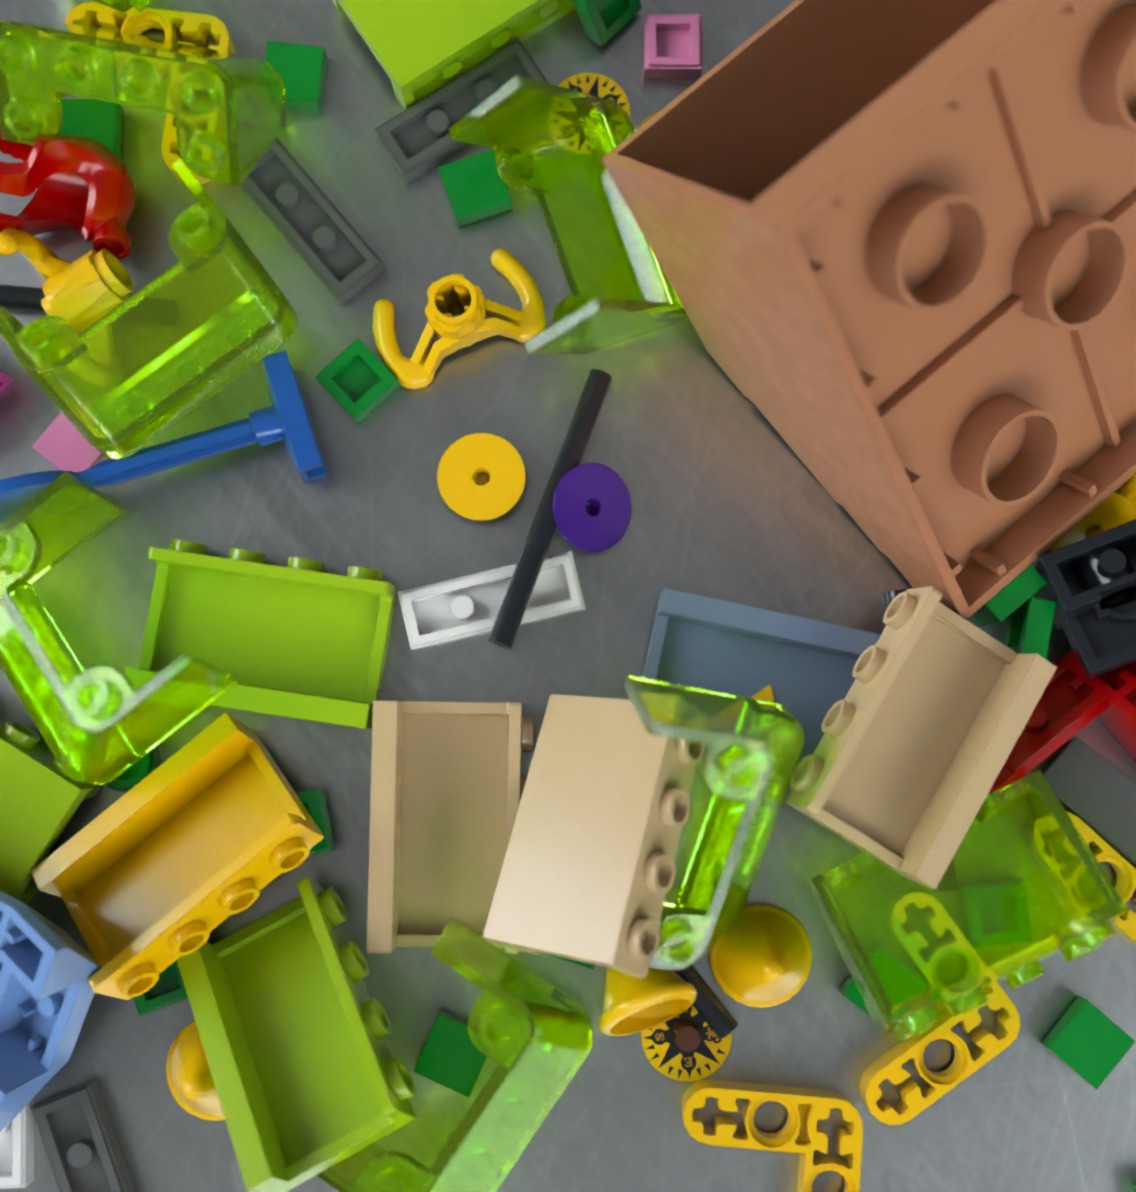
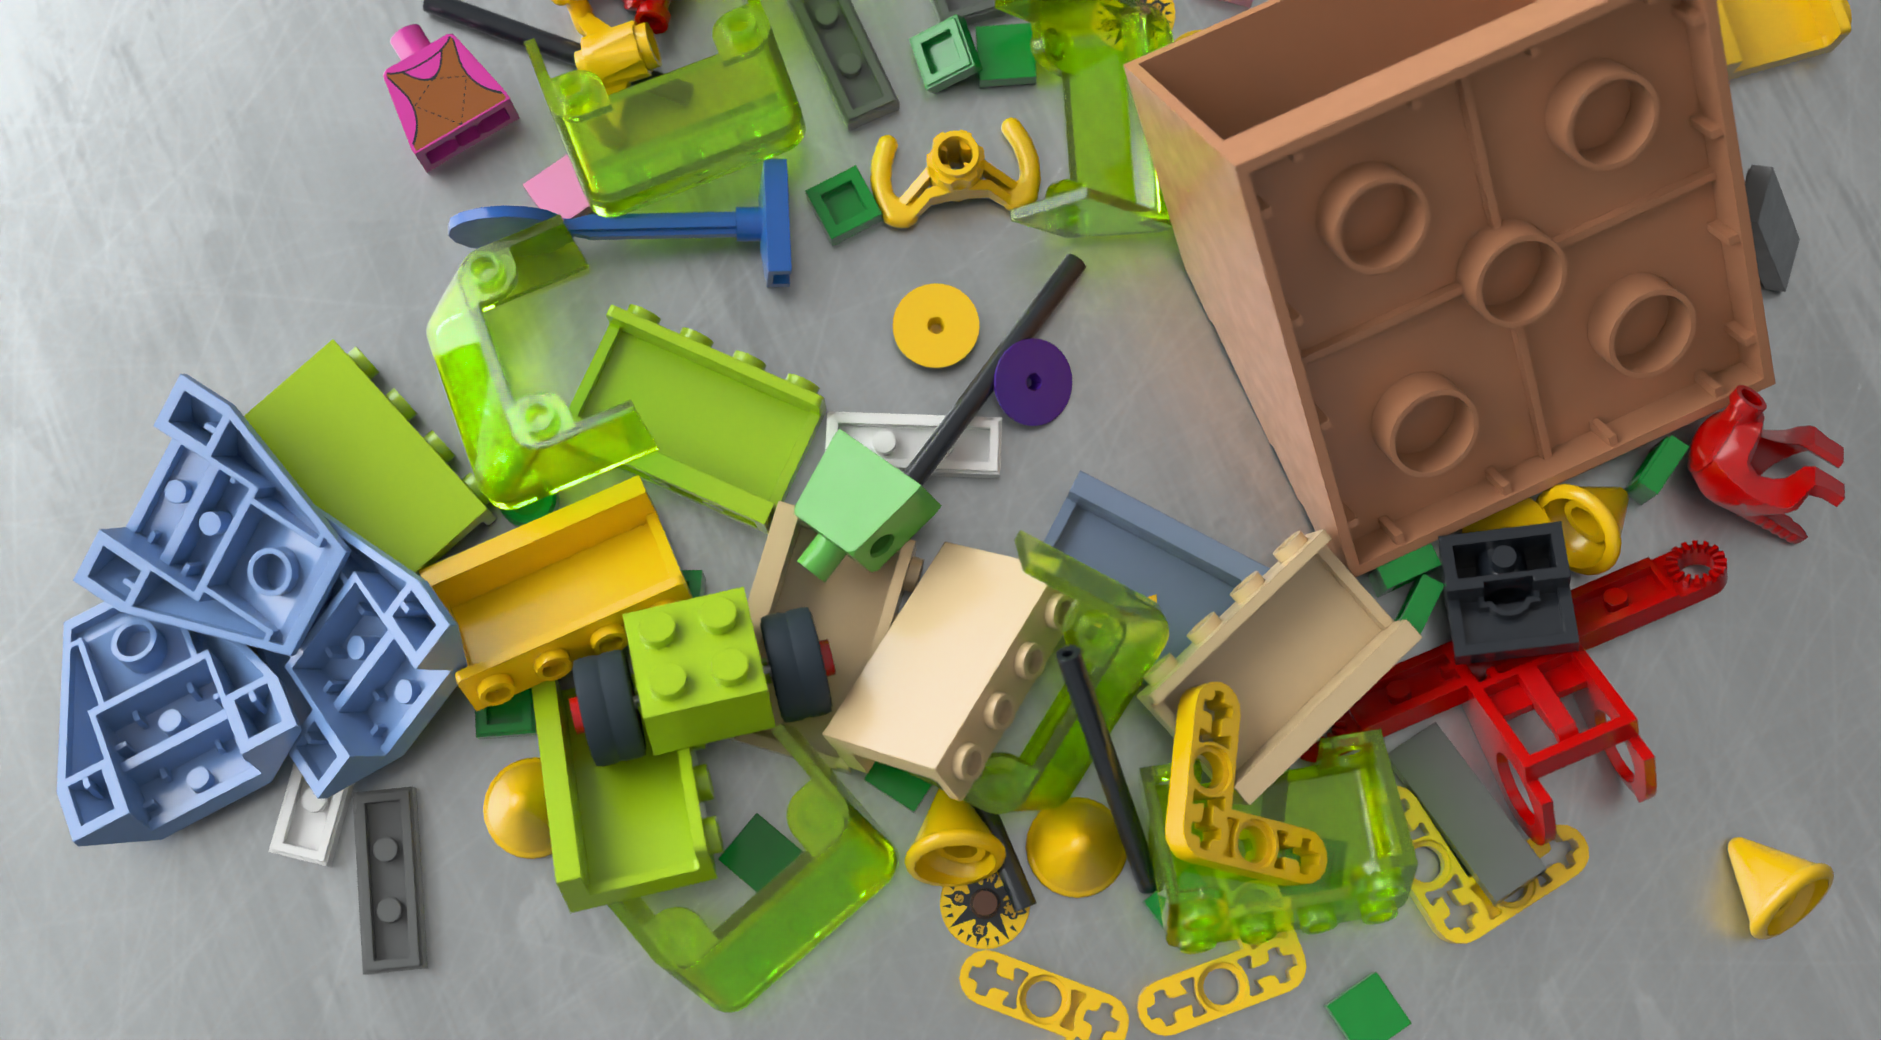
camera: 15 degrees right, 5 degrees down
none -> brick [569,587,836,766]
none -> torso [794,428,942,583]
none -> tile [909,14,983,93]
none -> black piece [1056,645,1161,894]
none -> yellow beam [1165,682,1327,886]

